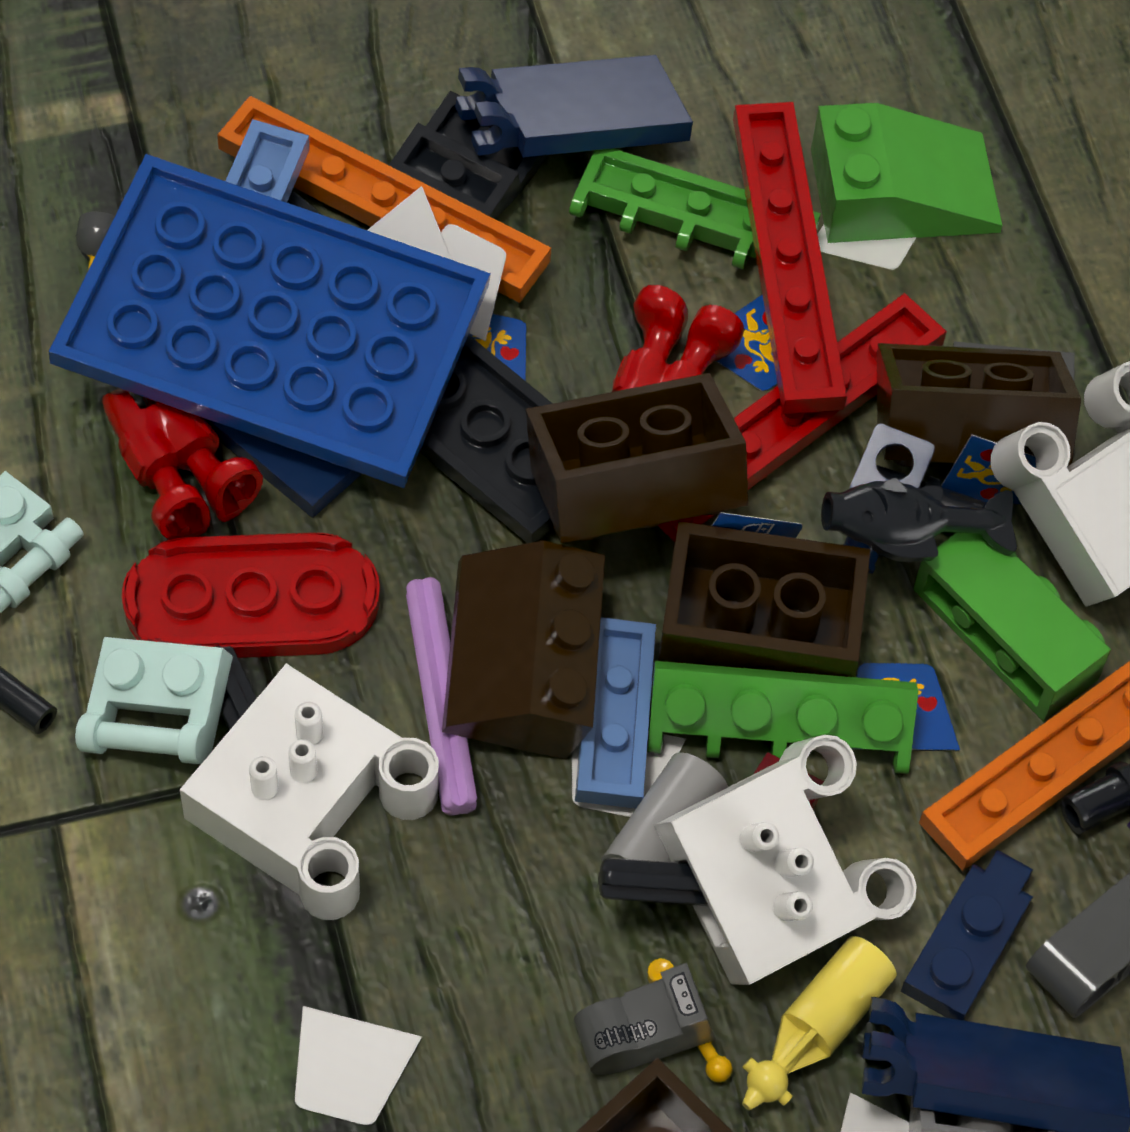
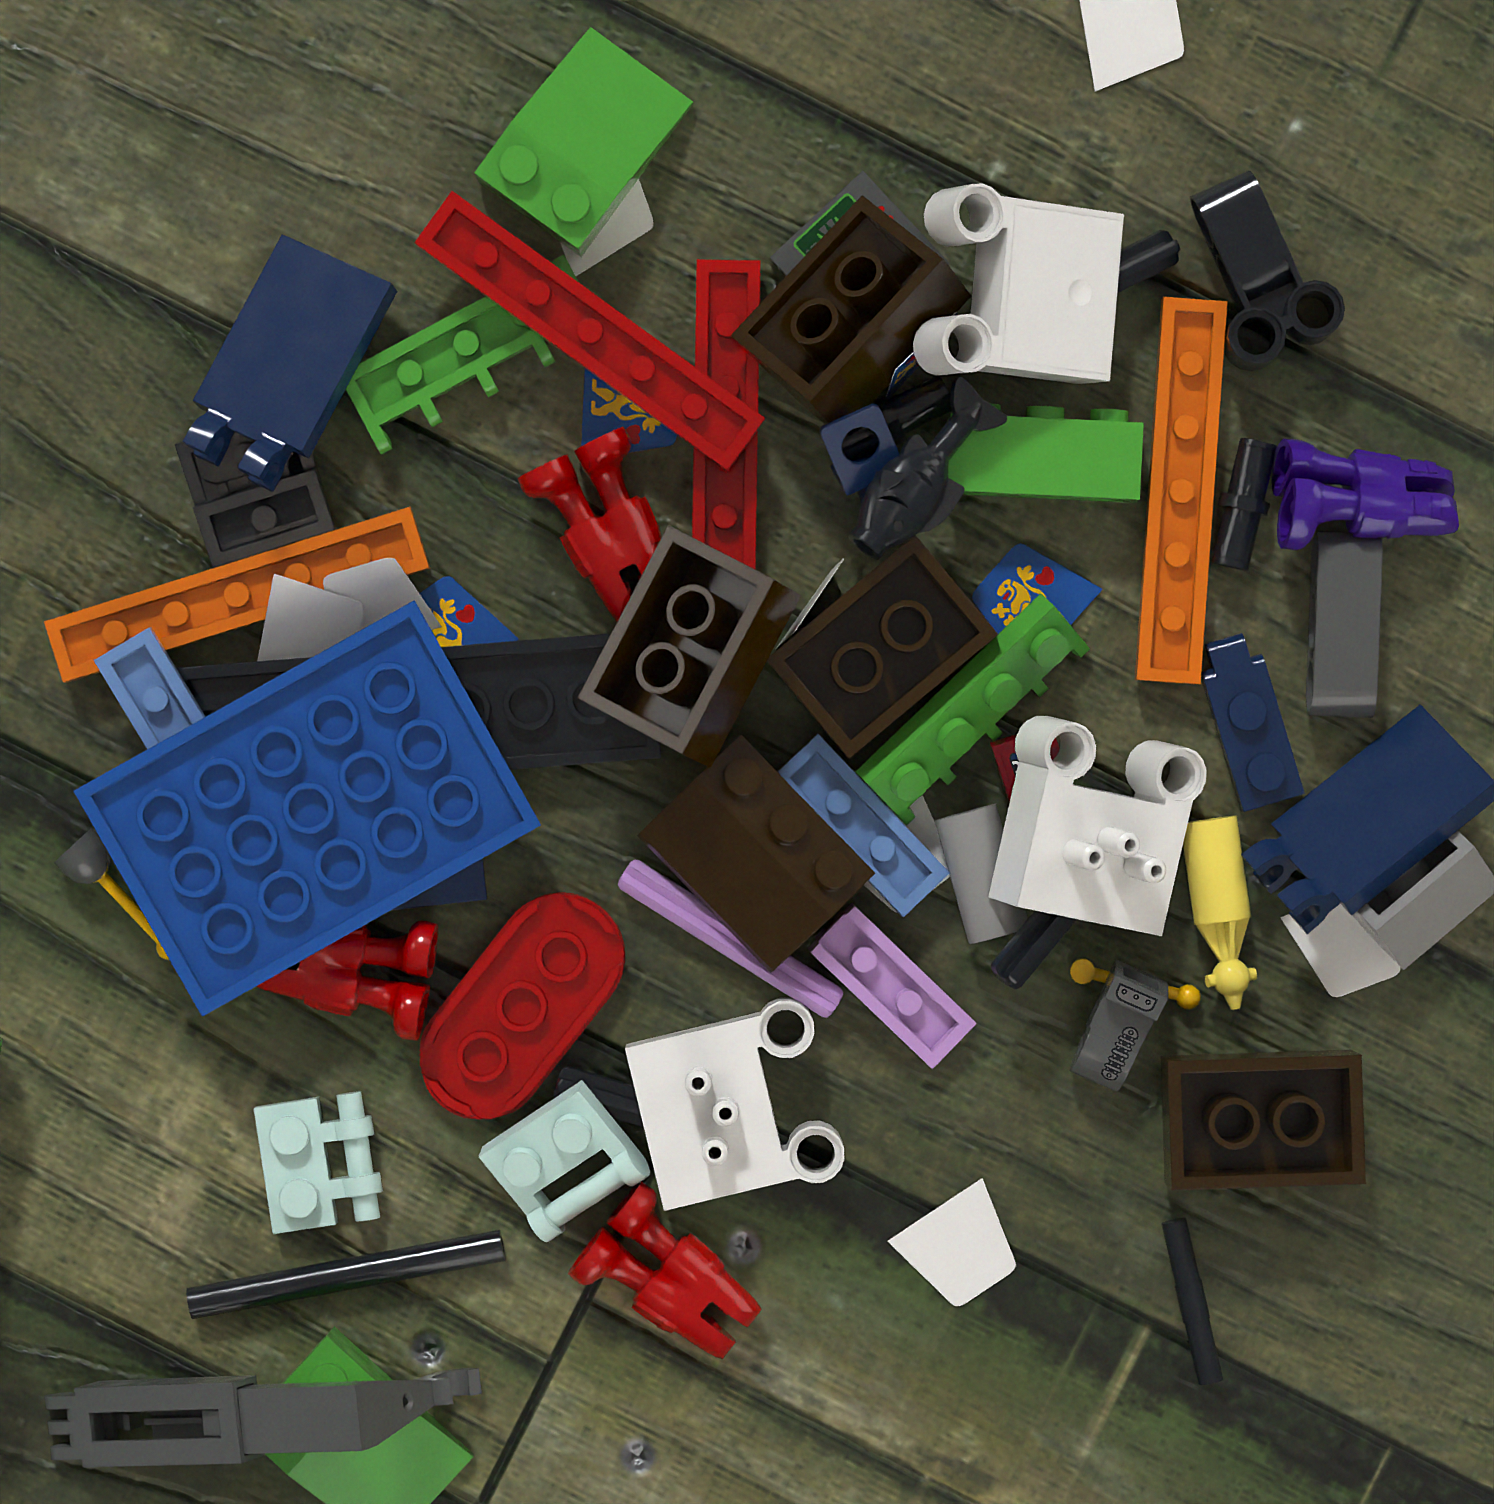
camera: 45 degrees left, 30 degrees up
none -> red piece [568,1181,762,1360]
none -> lavender hinge [807,903,977,1069]

